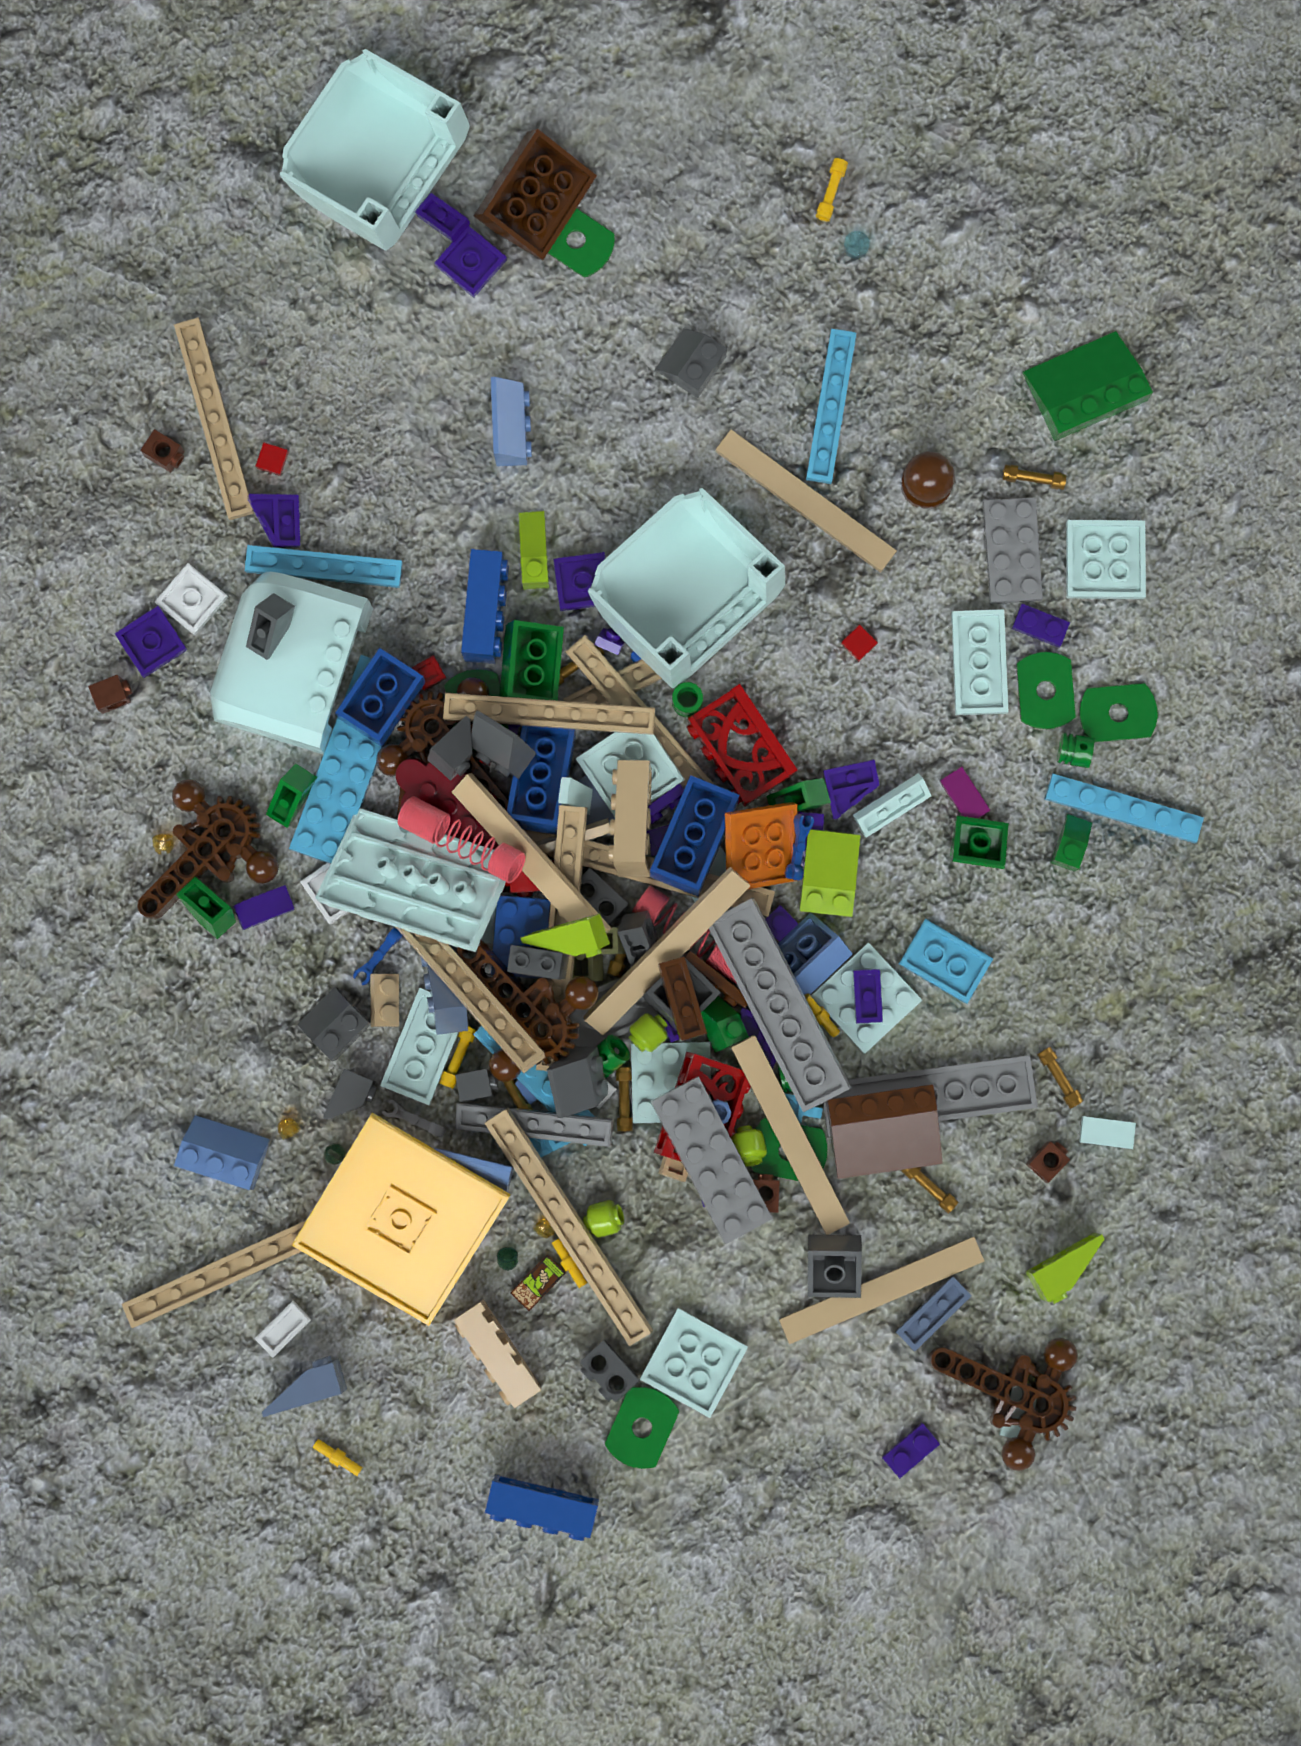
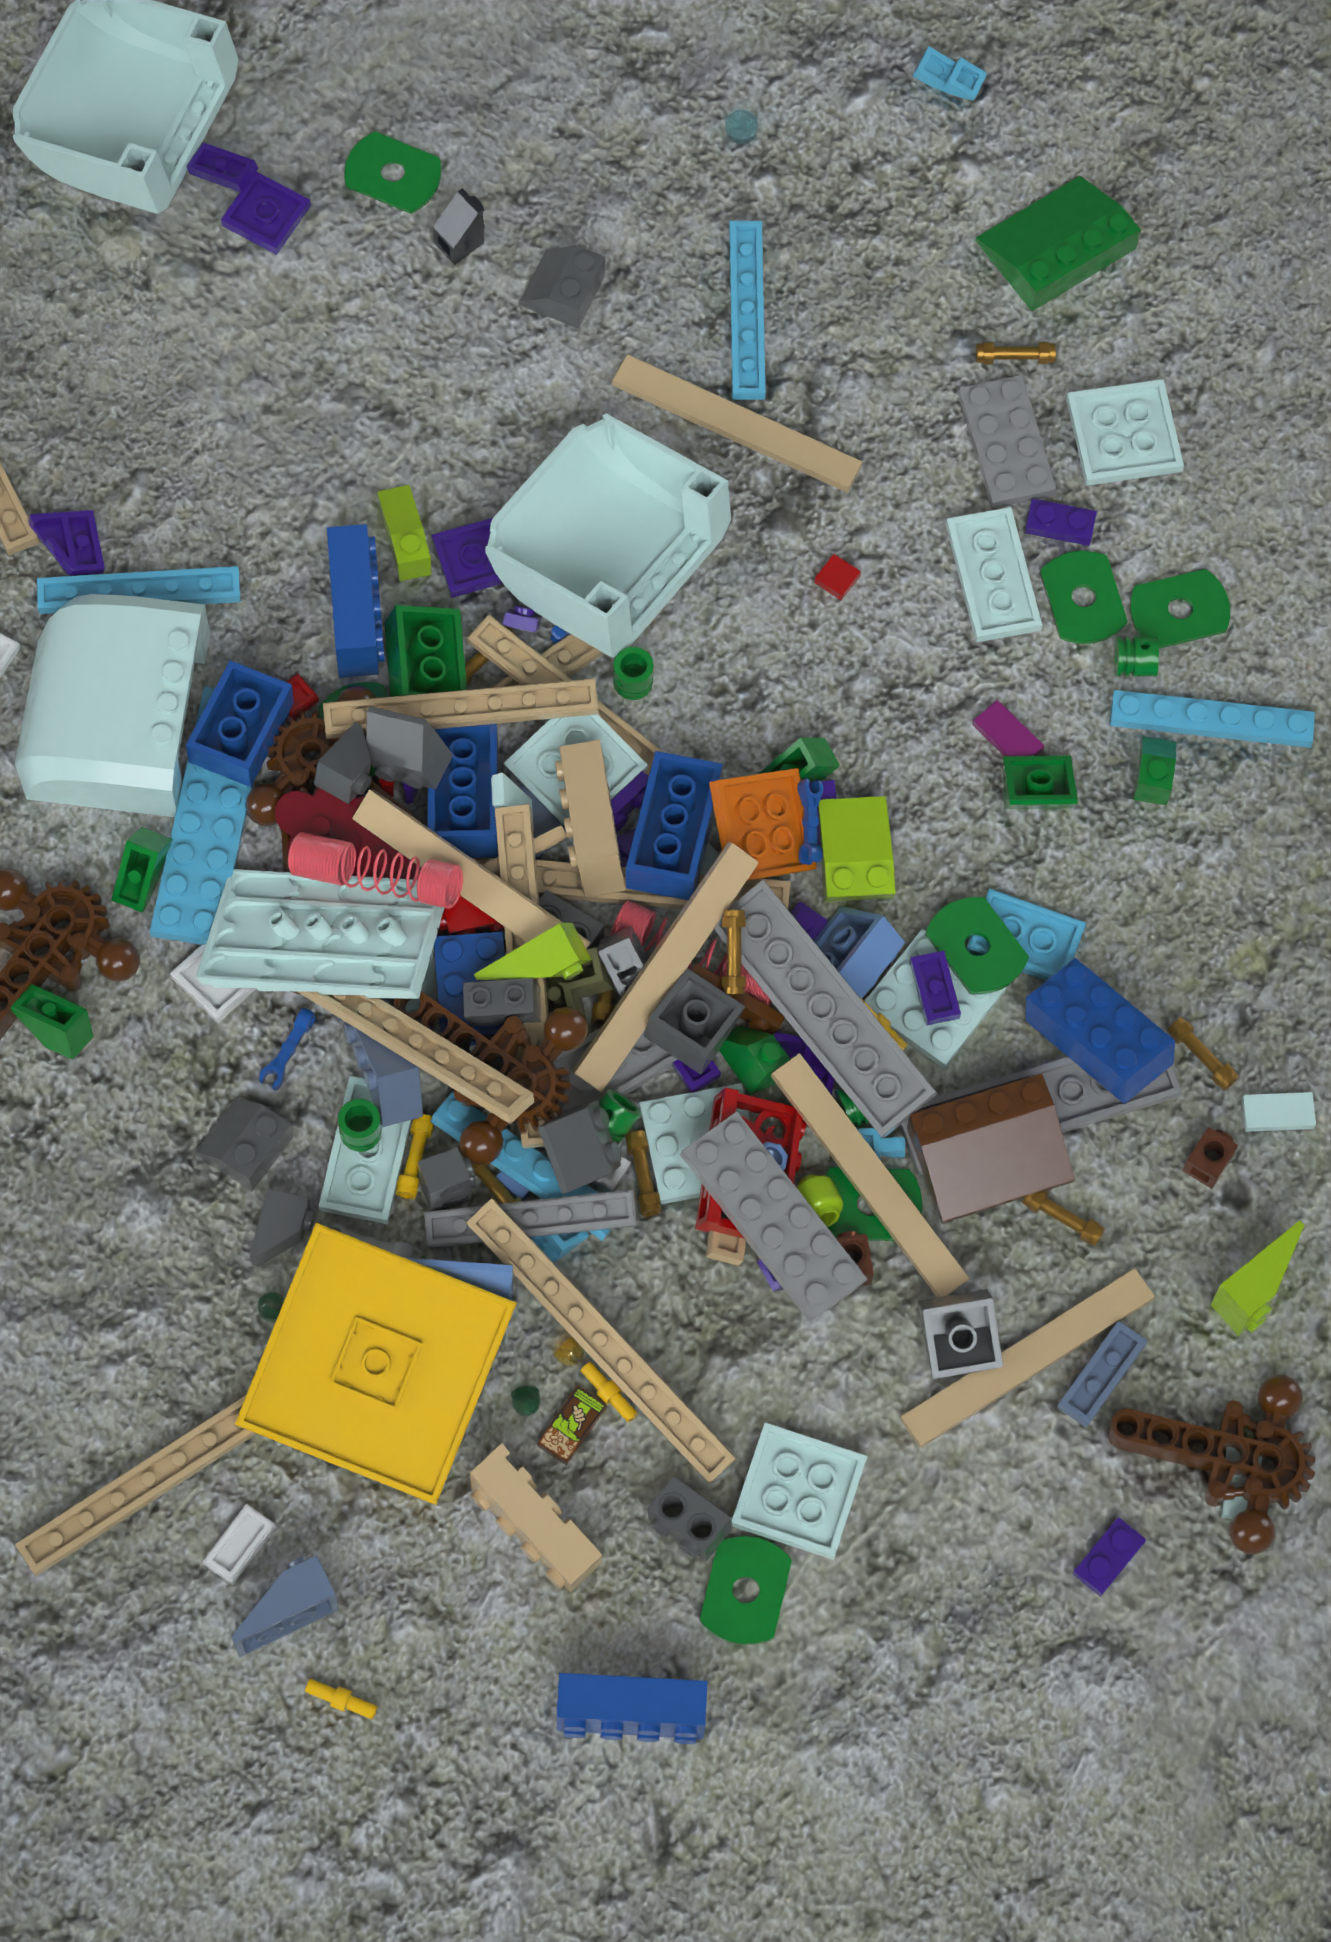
camera: 15 degrees left, 15 degrees down
medium blue slope [174,1115,271,1190] -> none
dark purple slope [233,885,295,930] -> none
dark grey slope [246,593,295,660] -> none
red tile [255,442,289,476] -> none
clear yellow hinge [278,1118,301,1140] -> none
tan plate [370,974,399,1027] -> none
reddish brown slope [473,128,597,260] -> none
medium blue slope [491,377,532,466] -> none
lime head [583,1200,625,1238] -> none
lime head [628,1013,668,1052] -> none
reddish brown plate [658,957,707,1042] -> none
red fence [686,684,798,807] -> none
yellow bar [816,158,848,221] -> none
dark purple wing [823,759,880,820] -> none
light aqua plate [853,773,931,838] -> none
reddish brown tile [901,451,955,509] -> none
none -> green piece [338,1099,382,1152]
none -> black slope [433,188,485,265]
none -> pearl gold bar [722,910,746,994]
none -> medium azure slope [912,46,987,101]
none -> green piece [925,897,1029,995]
none -> blue brick [1025,958,1175,1104]

